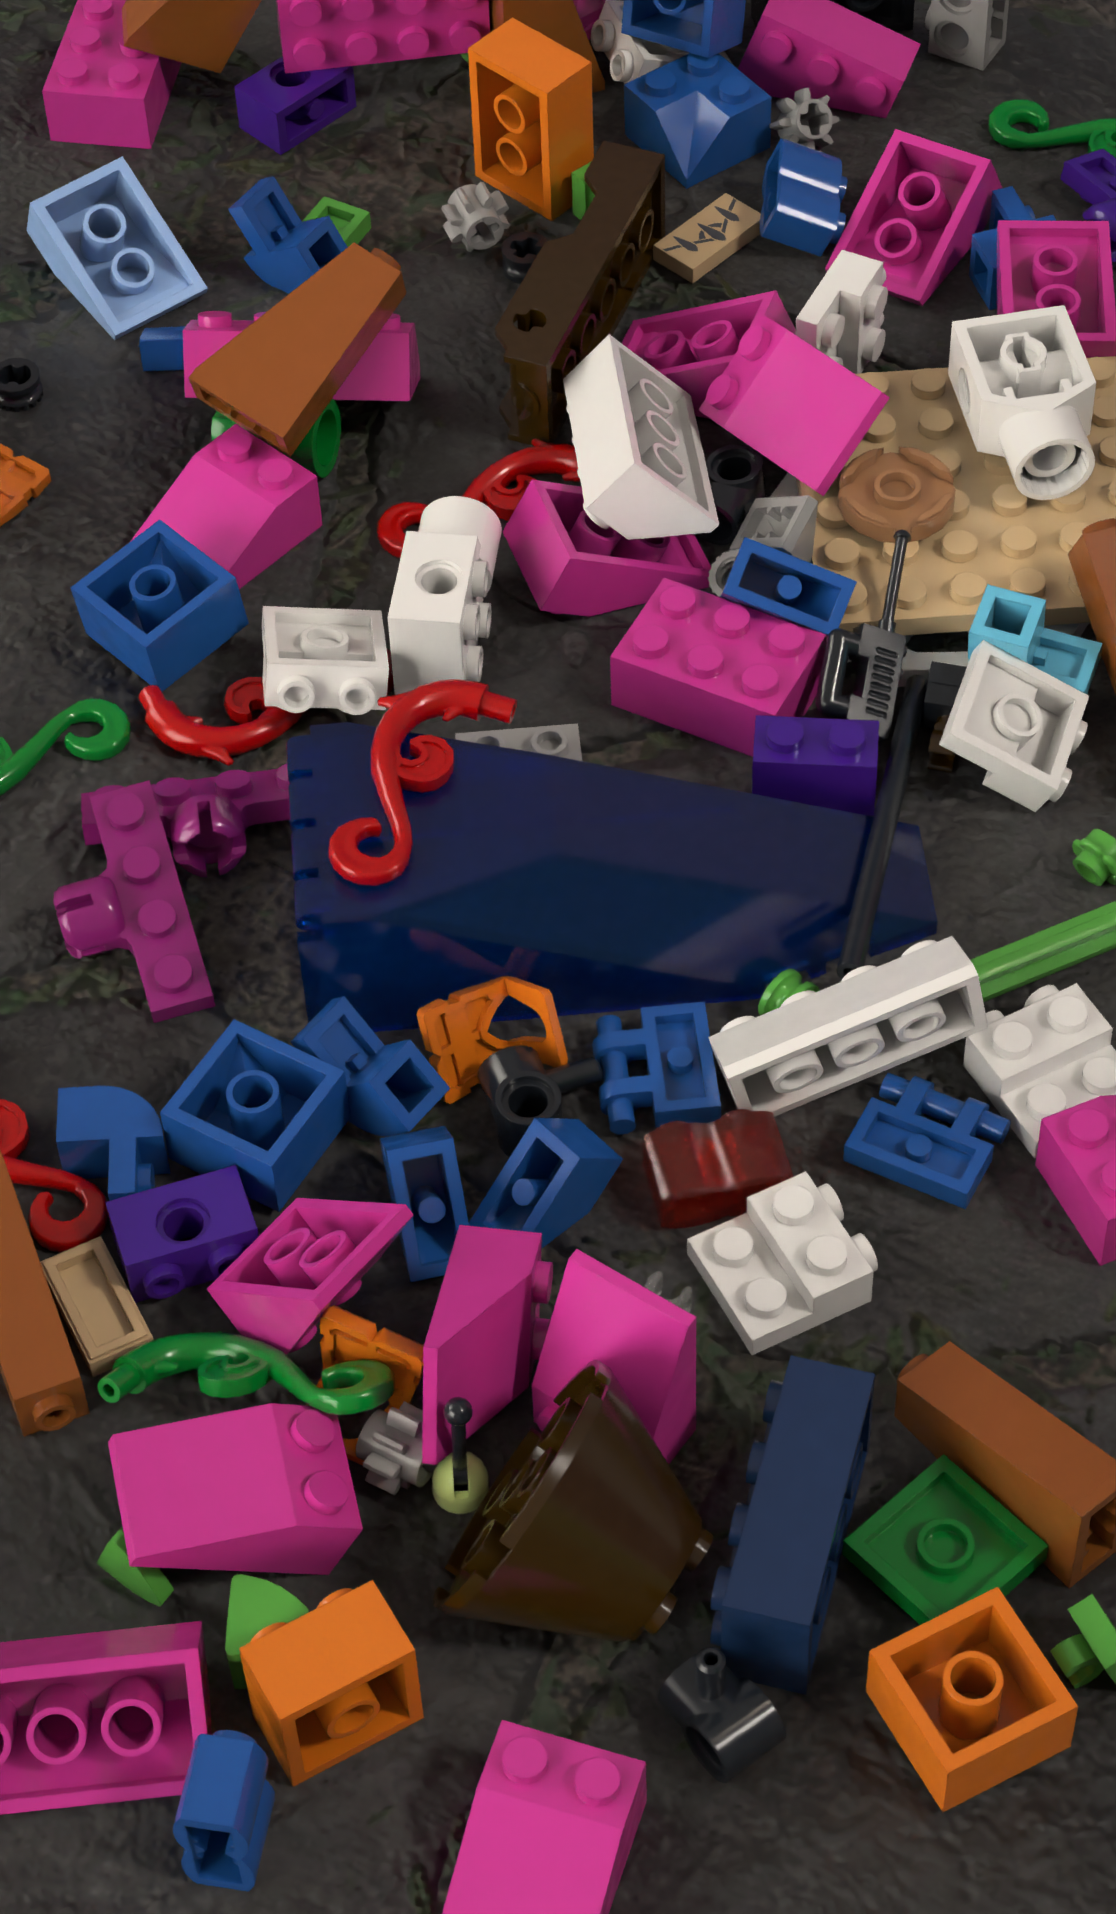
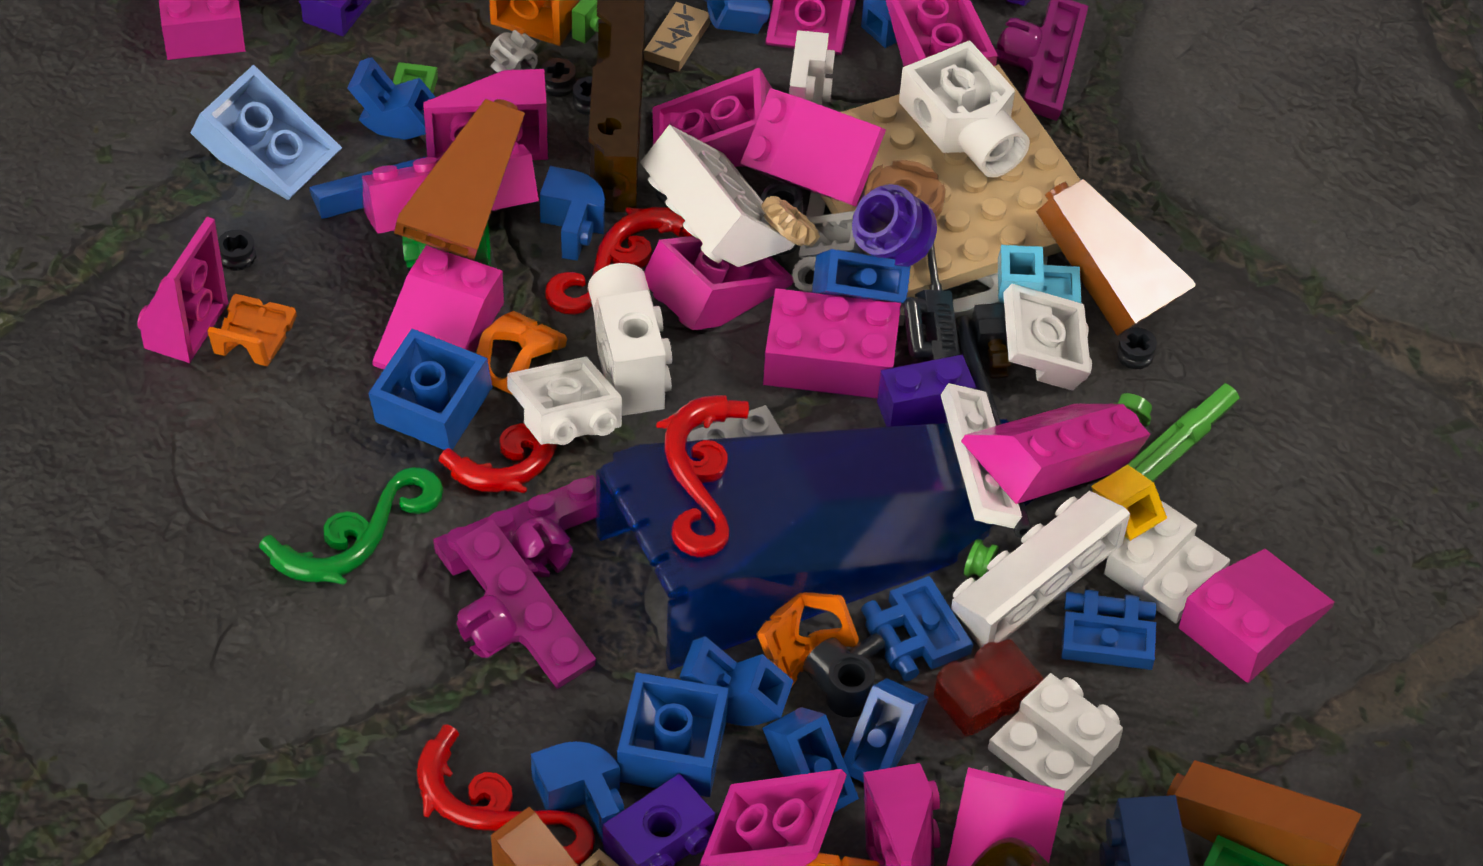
camera: 25 degrees left, 0 degrees up
none -> dark pink slope [424,69,548,161]
none -> orange piece [476,311,567,395]
none -> blue brick [540,166,605,261]
none -> tan gear [761,196,820,247]
none -> dark purple piece [852,184,937,267]
none -> white plate [941,383,1022,528]
none -> dark pink slope [961,404,1151,504]
none -> yellow brick [1091,465,1167,541]

